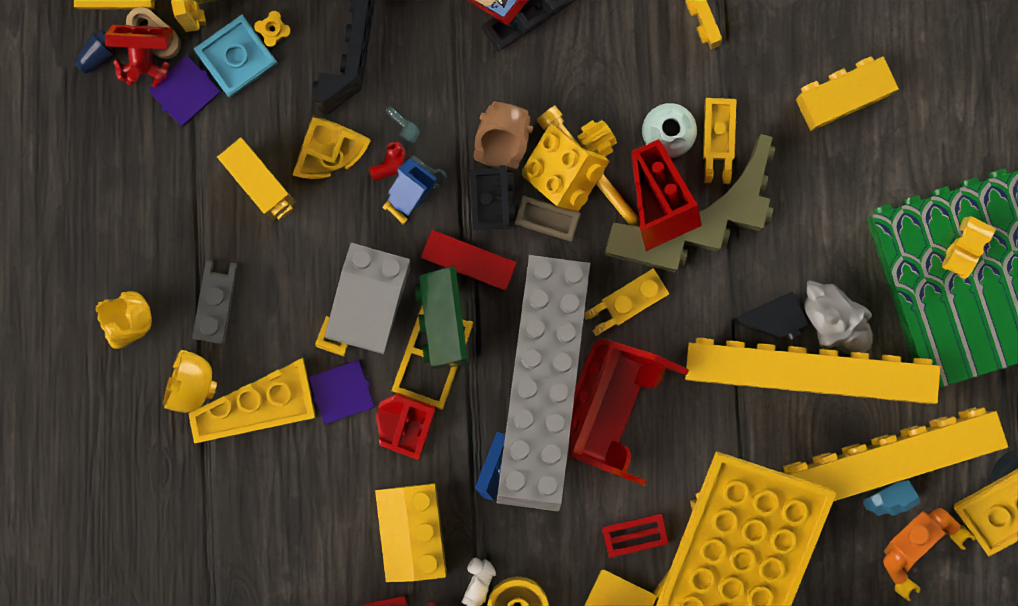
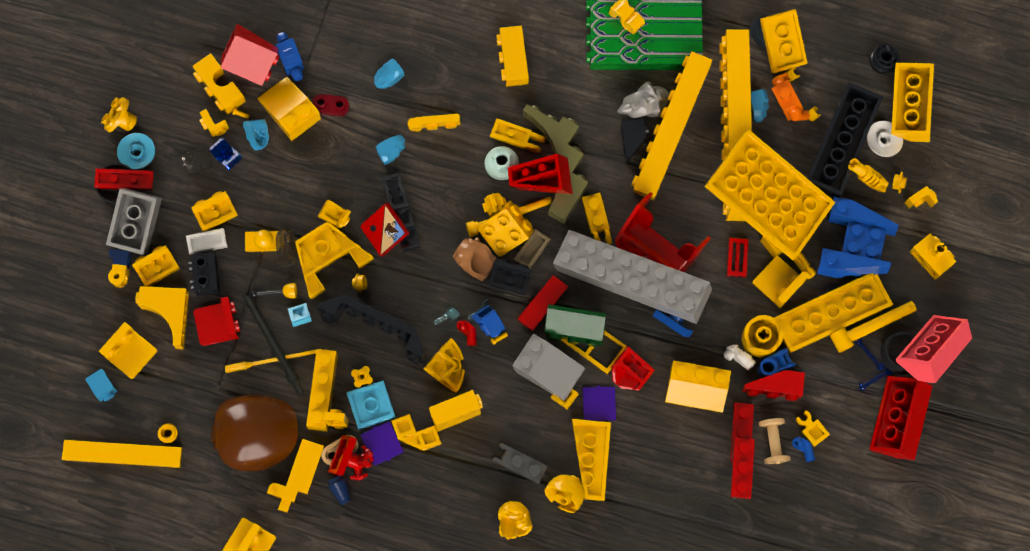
camera: 75 degrees left, 10 degrees down
none -> yellow tile [392,414,441,451]

